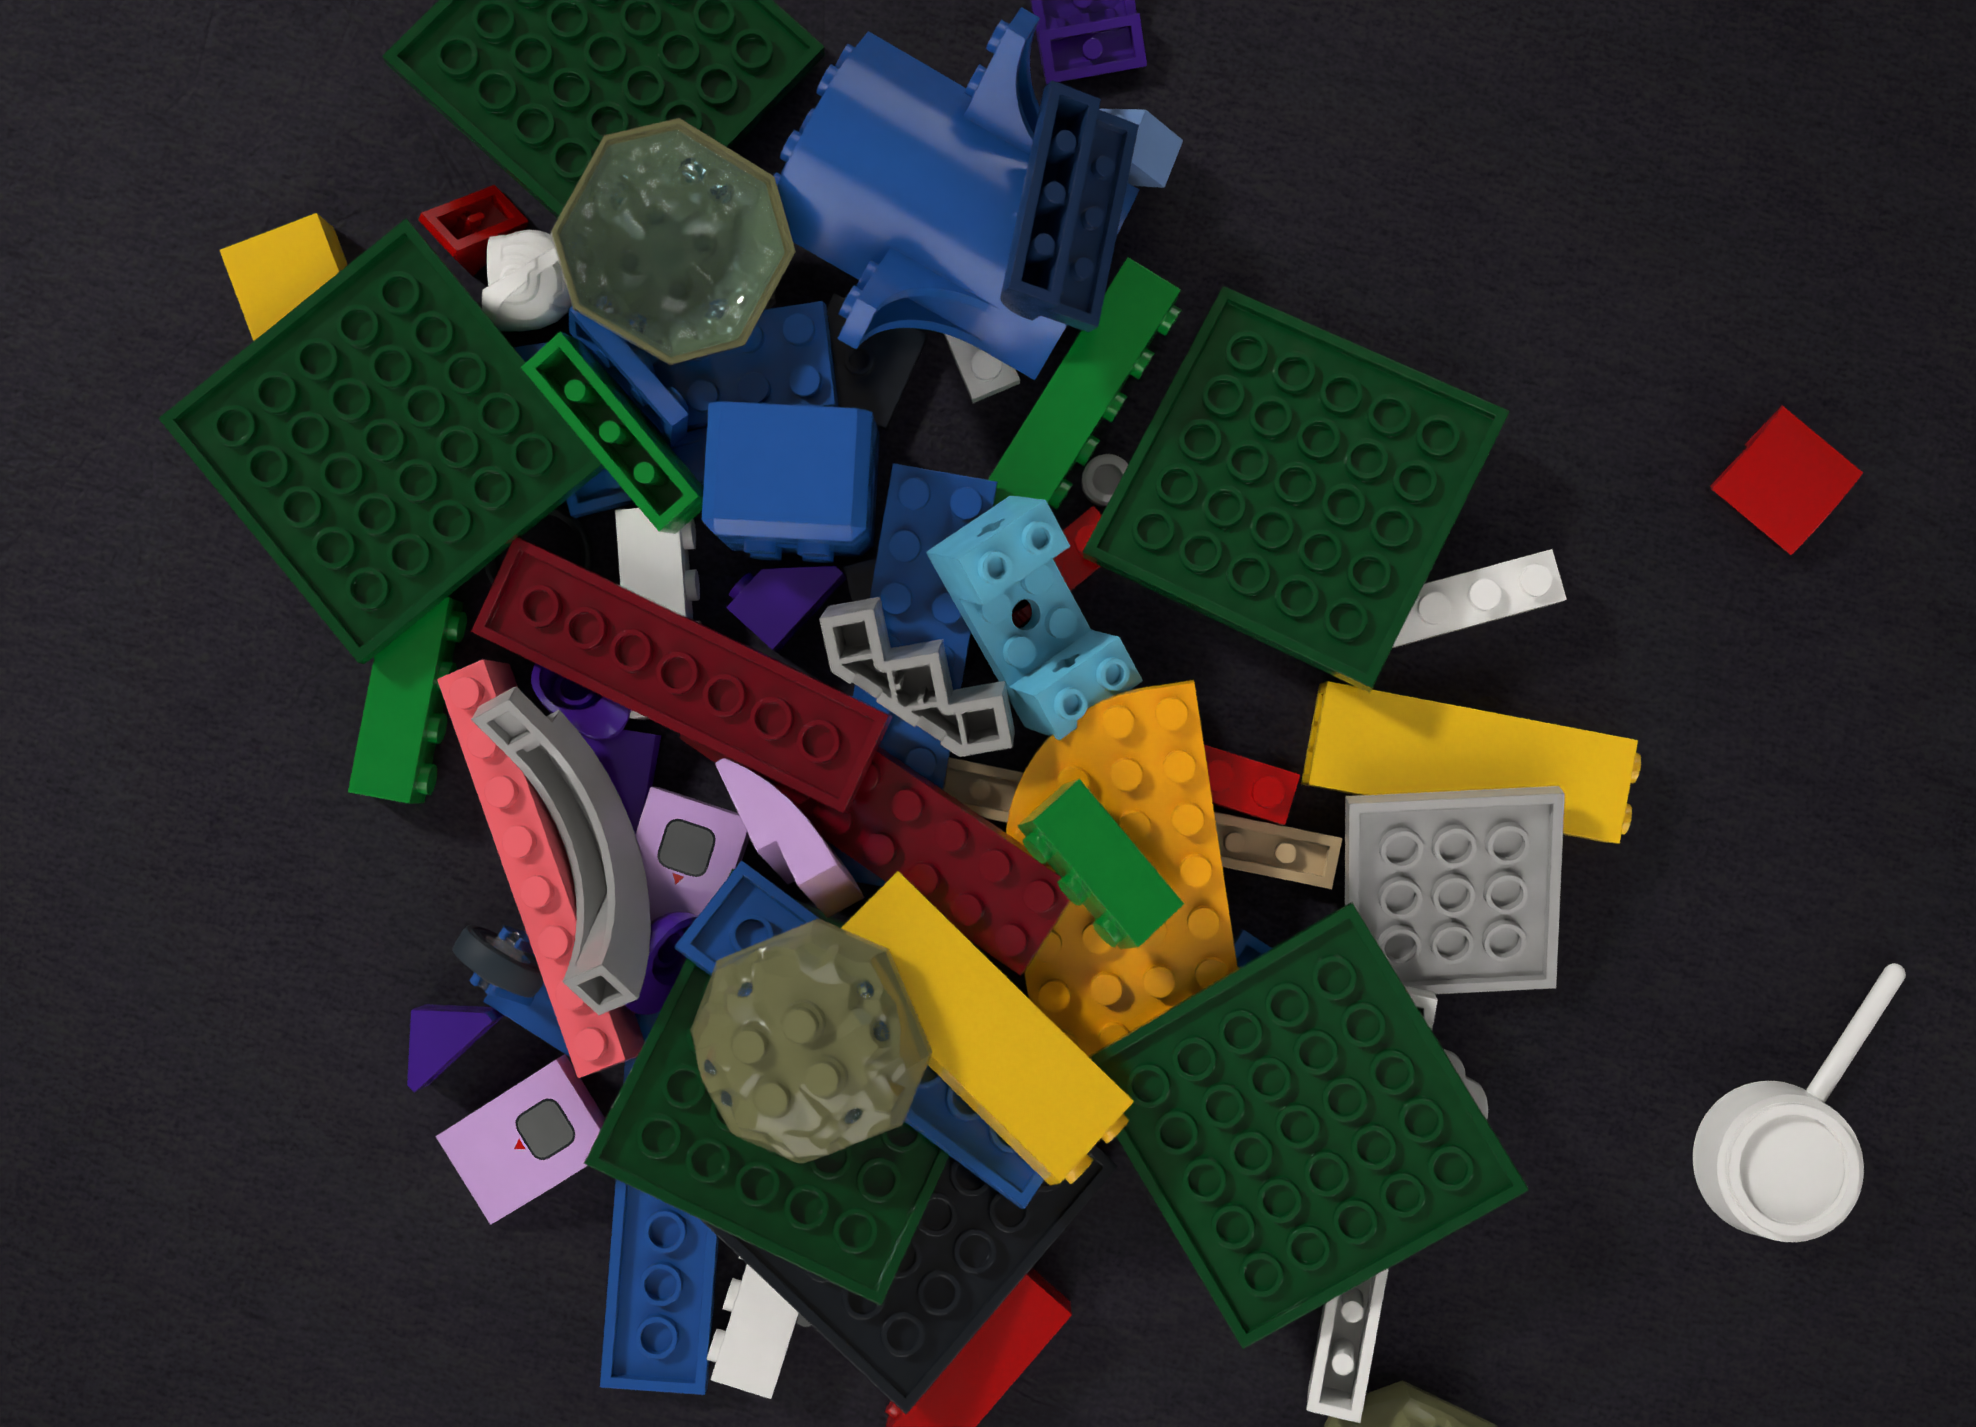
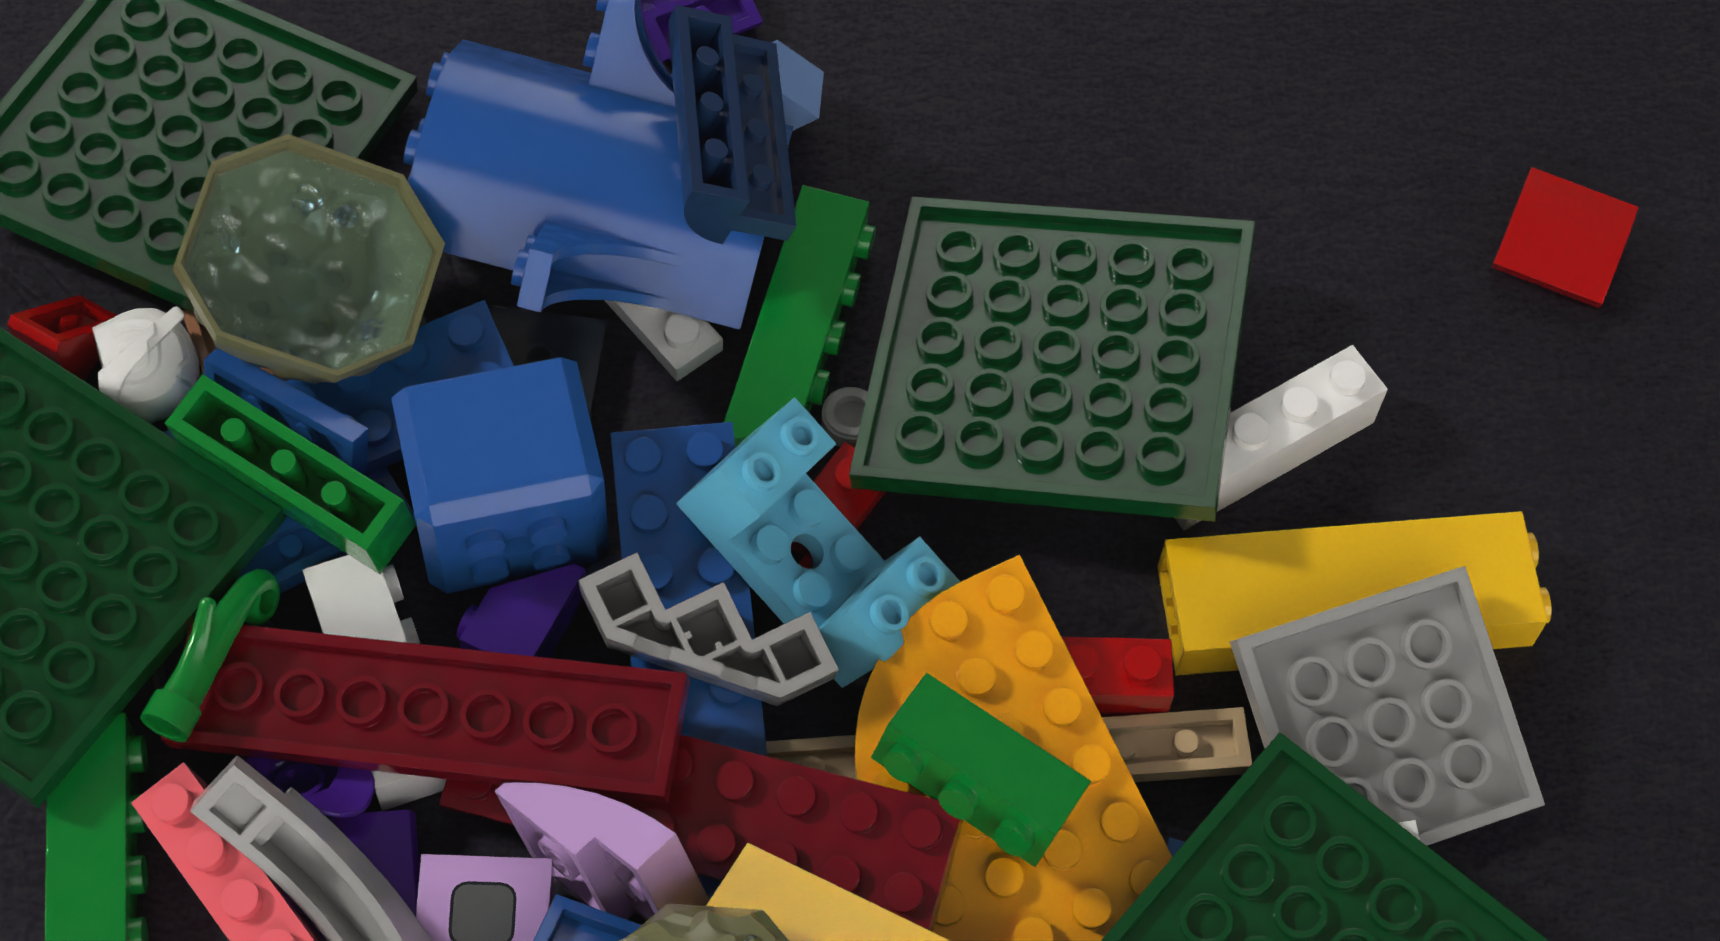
camera: 25 degrees left, 25 degrees down
none -> green plant [140,569,280,742]

